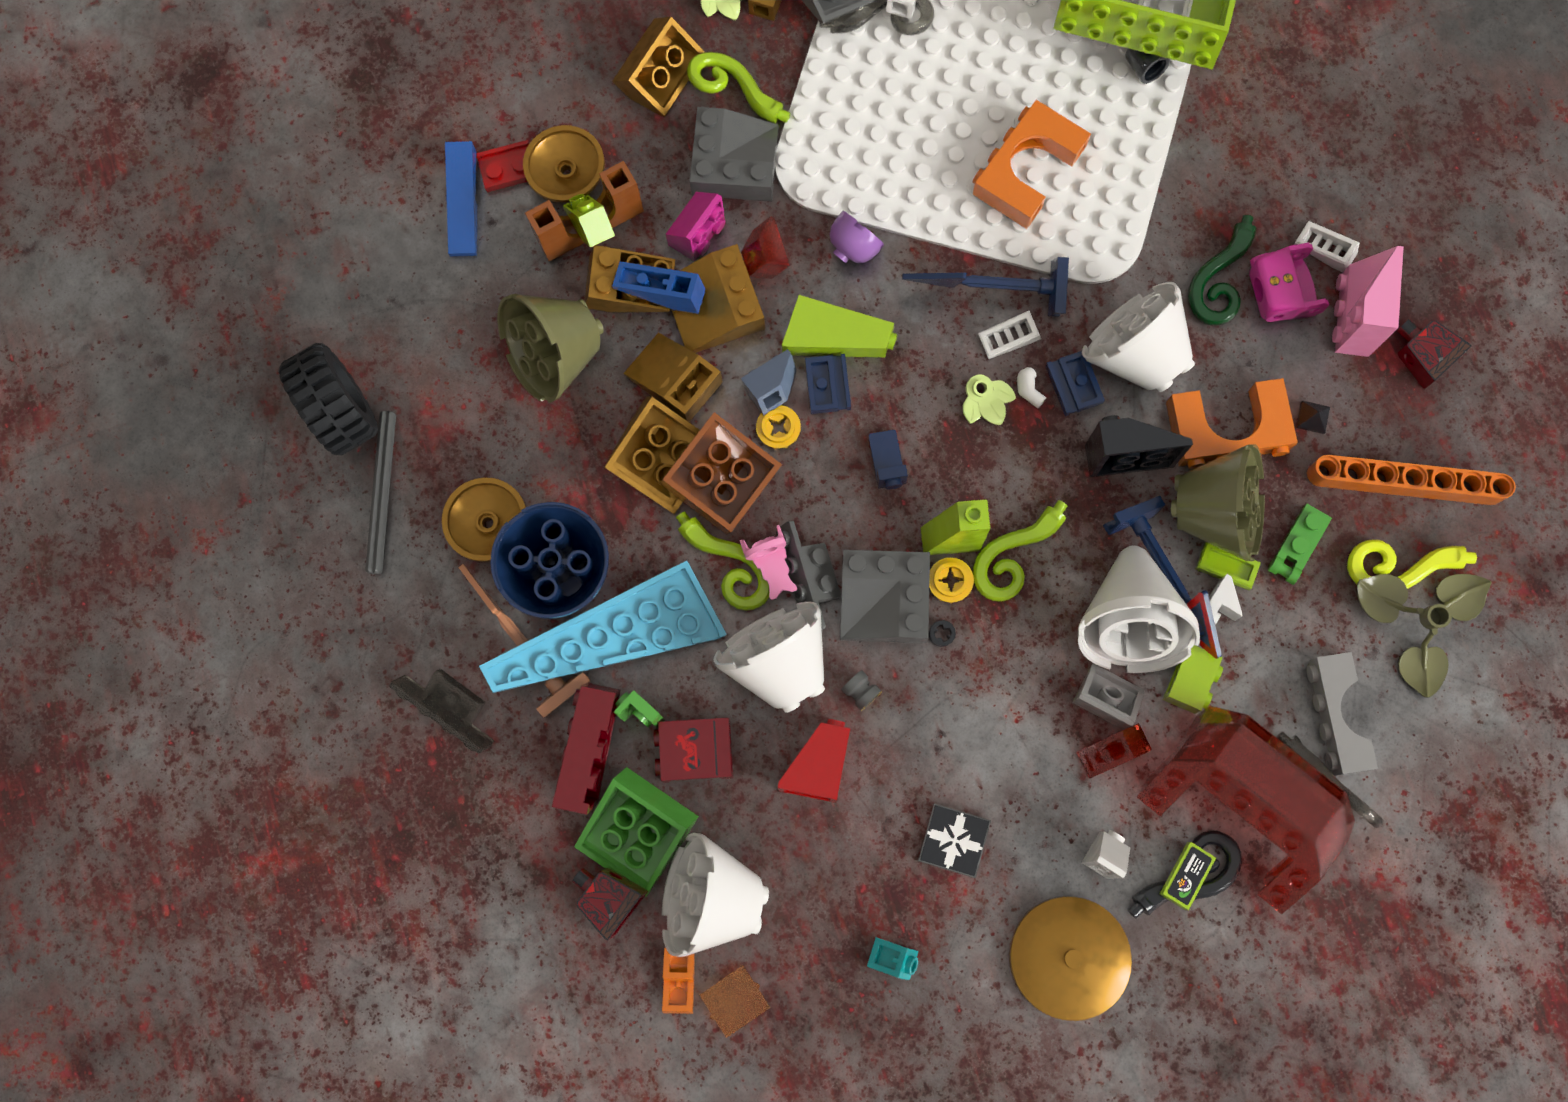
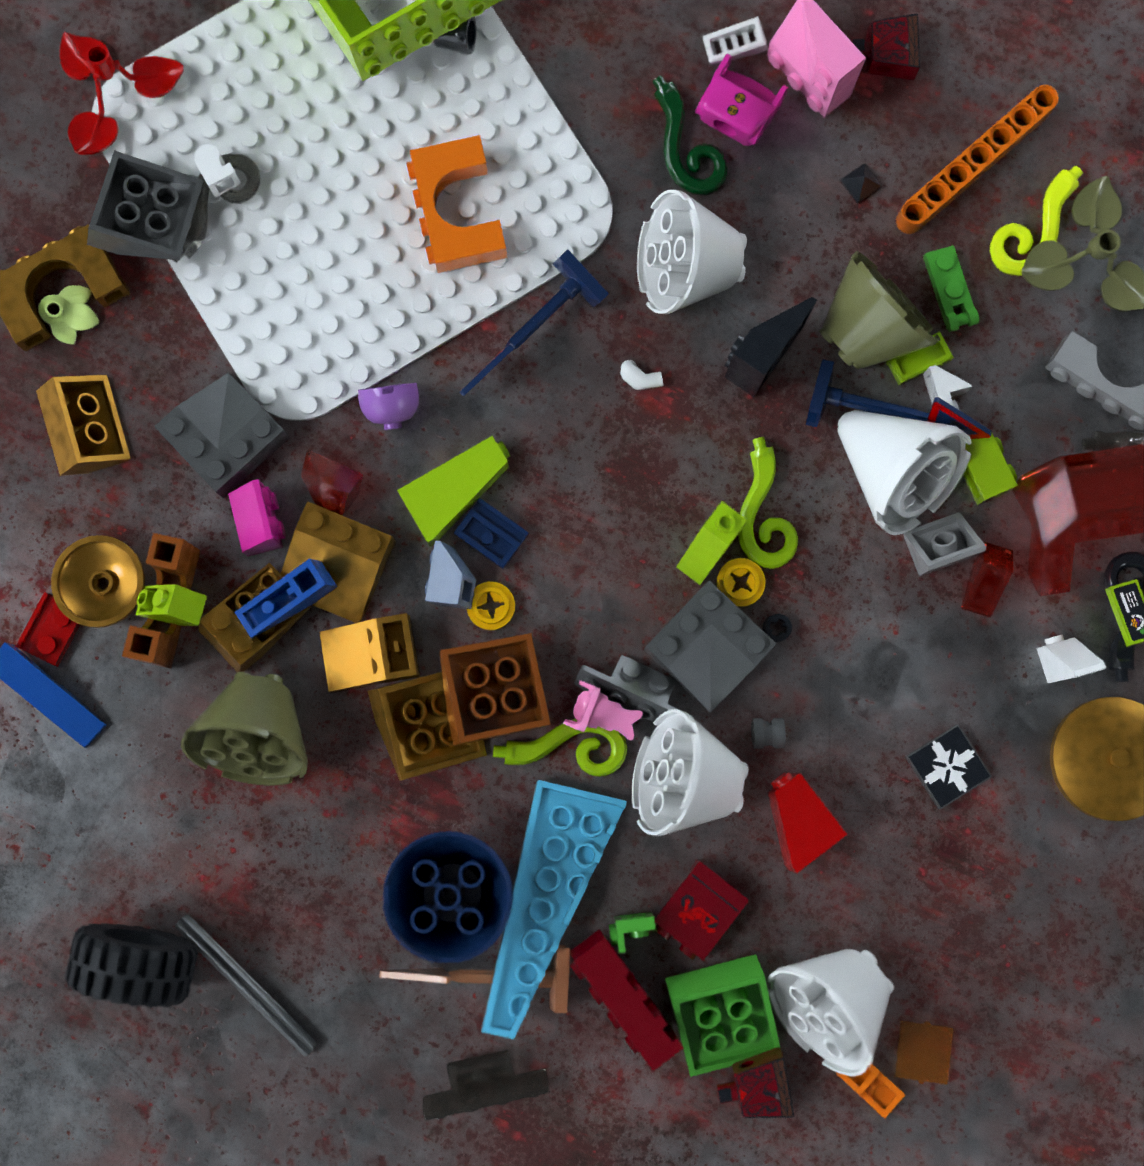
camera: 55 degrees left, 5 degrees up
pearl gold dish [442,478,526,562] -> none
lime plant [687,52,791,124] -> none
teal bracket [867,937,918,980] -> none
dark blue bracket [868,430,908,489] -> none
yellowish green plate [963,374,1016,425] -> none
white slope [978,311,1041,359] -> none
dark blue plate [1045,351,1105,416] -> none
orange arch [1166,378,1298,469] -> none

